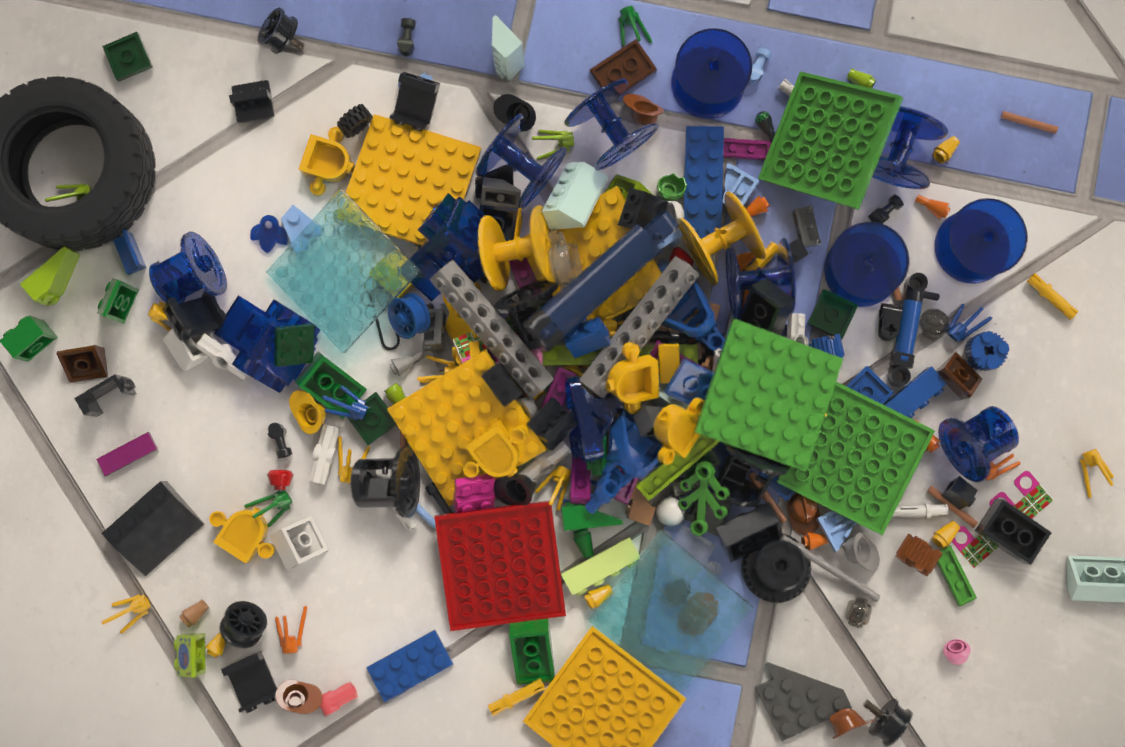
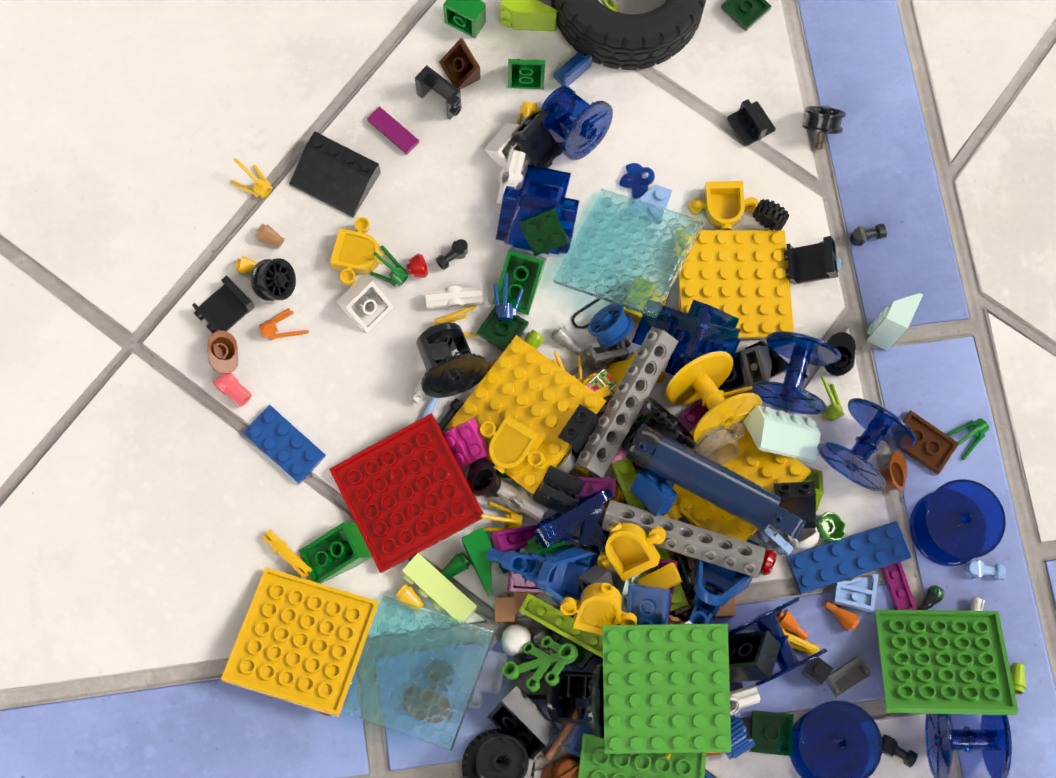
camera: 65 degrees right, 10 degrees down
lime slope [174,633,206,678] -> none
yellow piece [289,390,326,434] -> none
yellow piece [677,191,766,286] -> none

